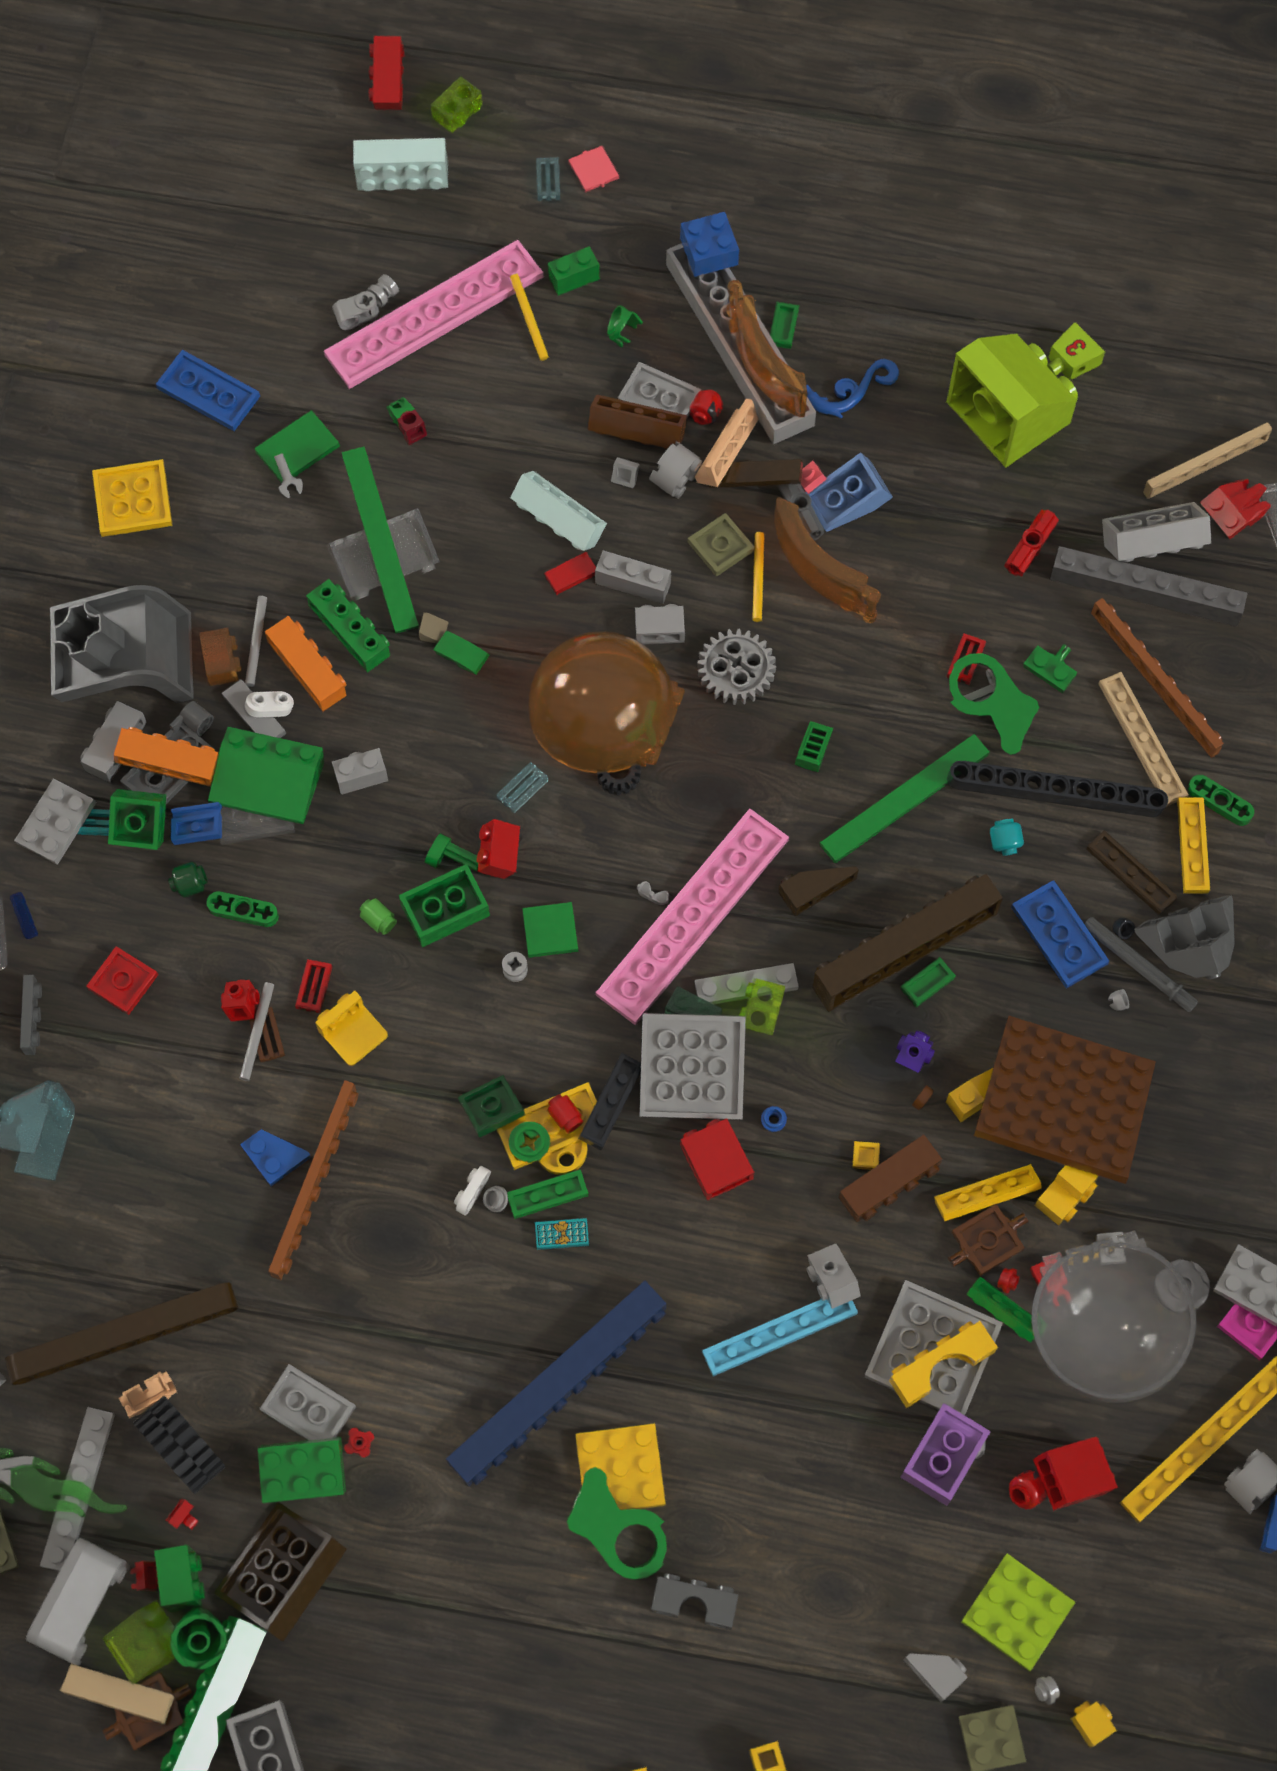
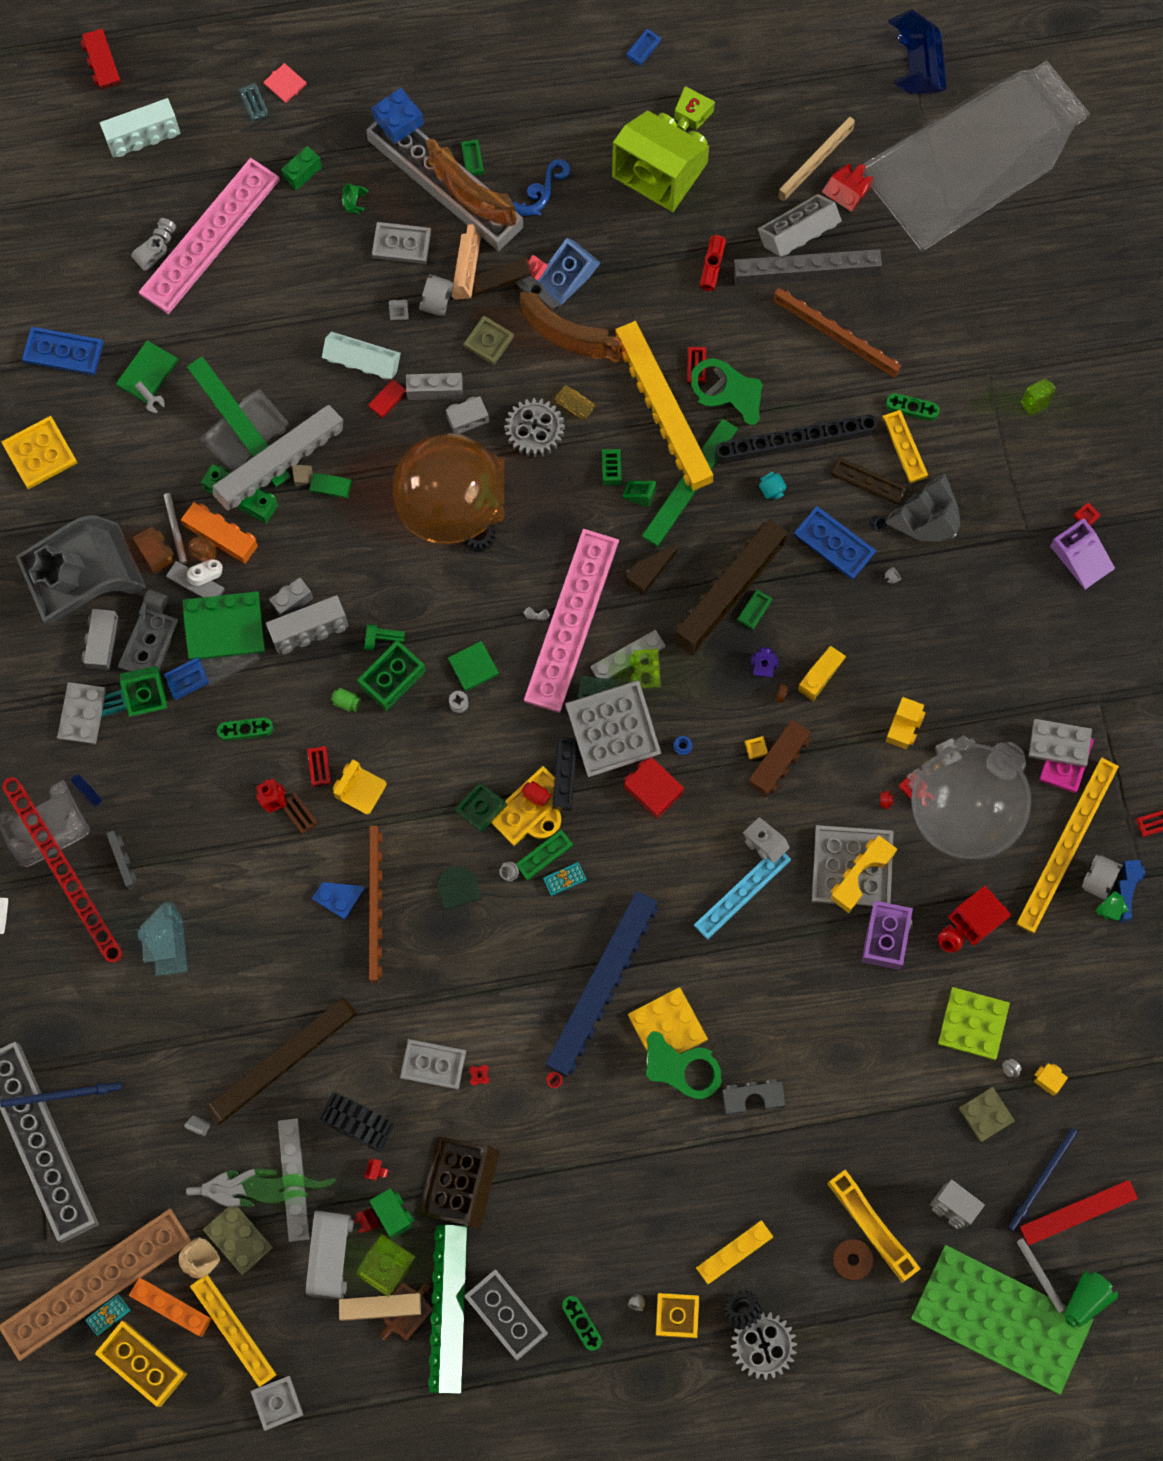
camera: 20 degrees left, 5 degrees up
red plate [86,946,158,1015] -> none
orange brick [114,727,218,787] -> none
light nougat hinge [119,1371,177,1419] -> none
dark green head [168,862,208,898] -> none
green cone [170,1607,227,1669] -> none
light grey bar [239,982,274,1081] -> none
green brick [258,1437,346,1503] -> none
dark red leg [387,397,427,445] -> none
clear neon green brick [431,77,482,133] -> none
white plate [454,1166,491,1216] -> none
red brick [477,819,520,879] -> none
clear light blue tile [496,762,548,813] -> none
green gear [509,1122,550,1163] -> none
yellow bar [510,274,549,361] -> none
reddish brown brick [588,394,687,450] -> none
red head [690,389,723,425] -> none
yellow bar [752,532,764,622] -> none
light grey slope [904,1654,968,1702] -> none
yellow plate [934,1164,1042,1221] -> none
reddish brown plate [948,1204,1028,1276] -> none
green plate [967,1277,1044,1343] -> none
reddish brown plate [974,1016,1156,1184] -> none
green plate [1023,644,1077,694] -> none
dark grey axle [1084,917,1198,1012] -> none
tan tile [1099,672,1189,807] -> none
none -> clear orange piece [188,535,217,562]
none -> light grey brick [213,405,343,511]
none -> light grey brick [266,595,349,654]
none -> clear green tile [438,866,482,911]
none -> red hinge [546,1072,562,1088]
none -> clear yellow tile [555,384,596,421]
none -> yellow brick [614,321,713,491]
none -> green slope [622,481,656,508]
none -> blue tile [626,29,661,66]
none -> green piece [1095,891,1128,921]

